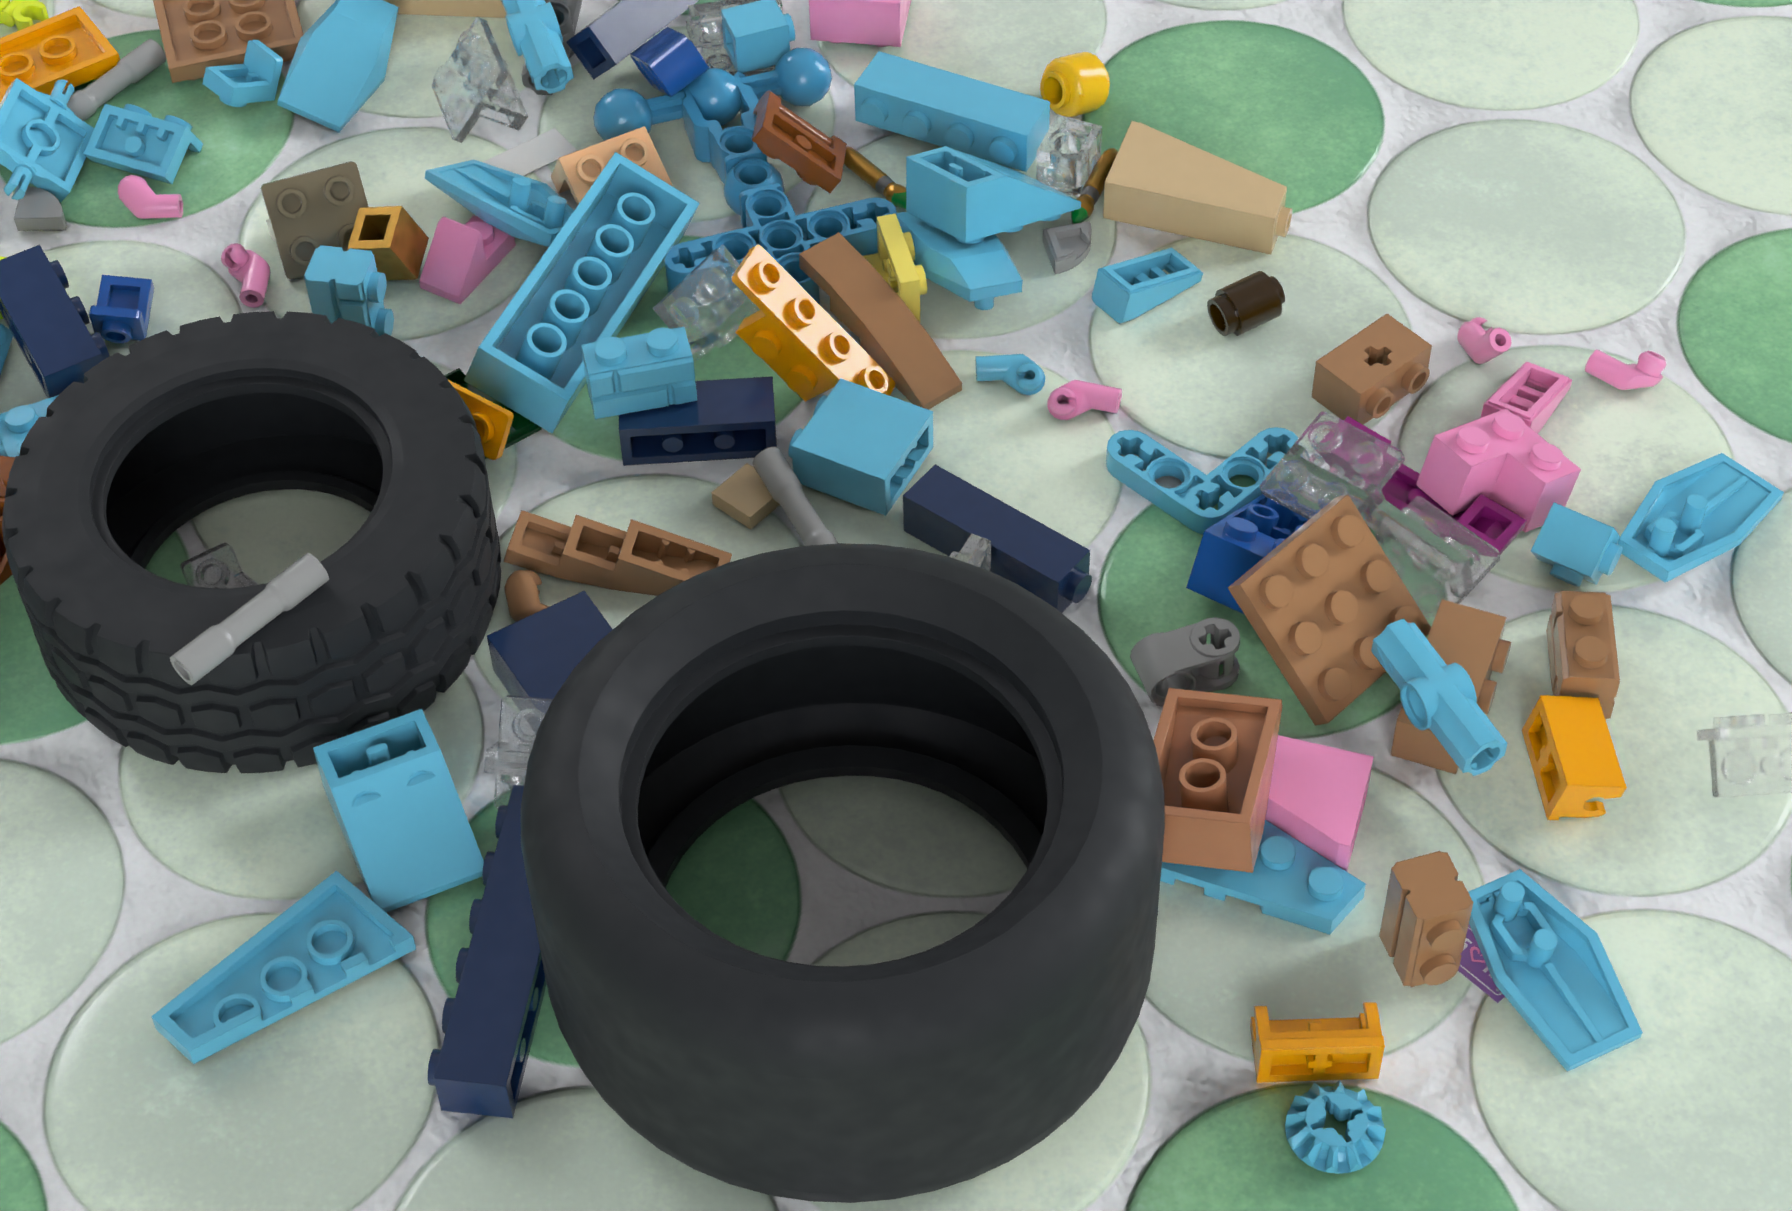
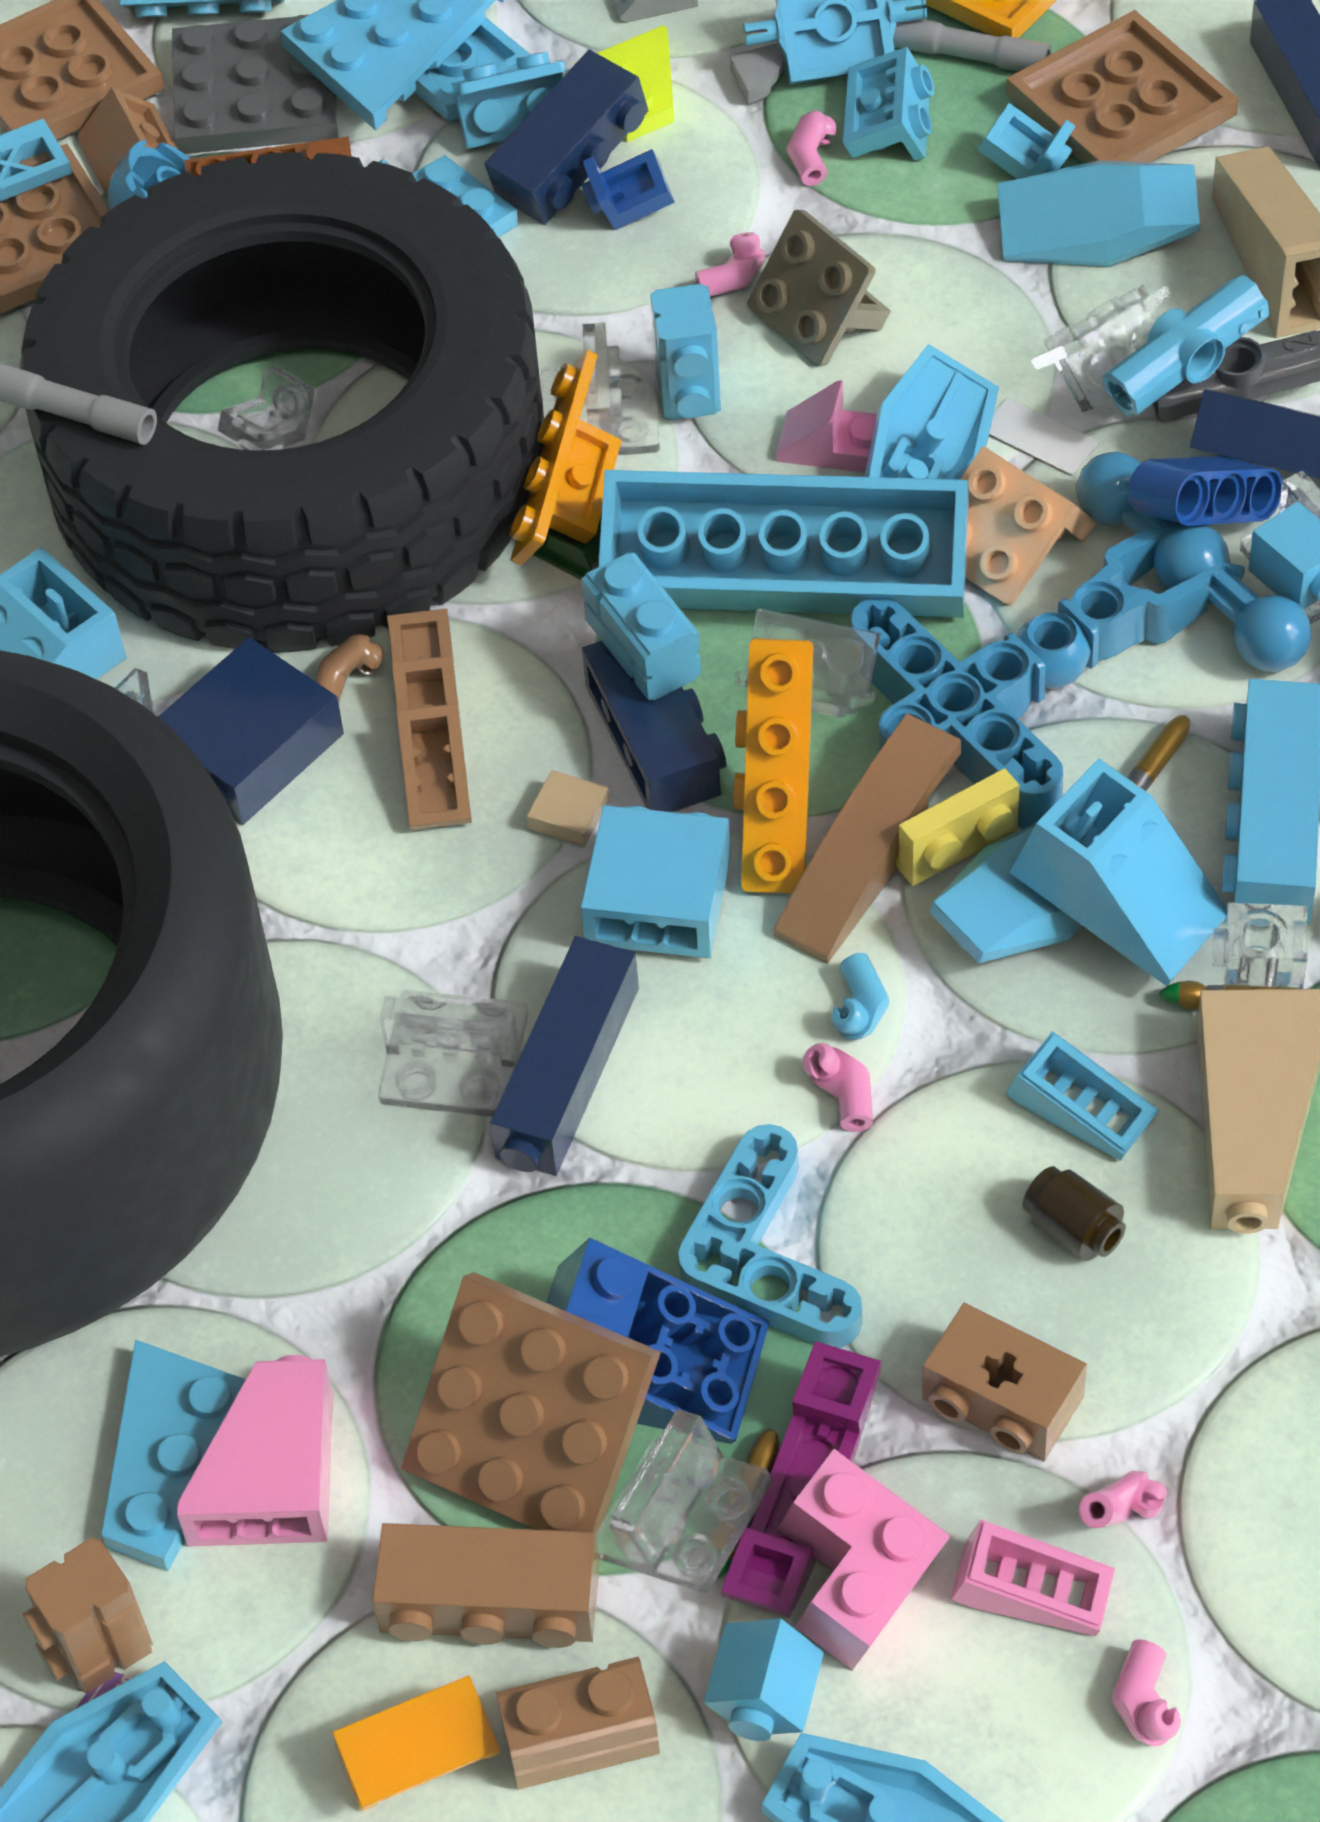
camera: 75 degrees right, 5 degrees up
pearl gold brick [347,206,429,281] -> none
dark orange plate [752,90,847,193] -> none
light grey piece [752,447,838,546] -> none
light grey tile [1043,221,1092,274] -> none
light grey piece [1130,617,1240,706] -> none
nougat slope [1153,688,1282,873] -> none
clear bracket [1260,411,1405,534] -> none
medium azure piece [1371,618,1508,776] -> none

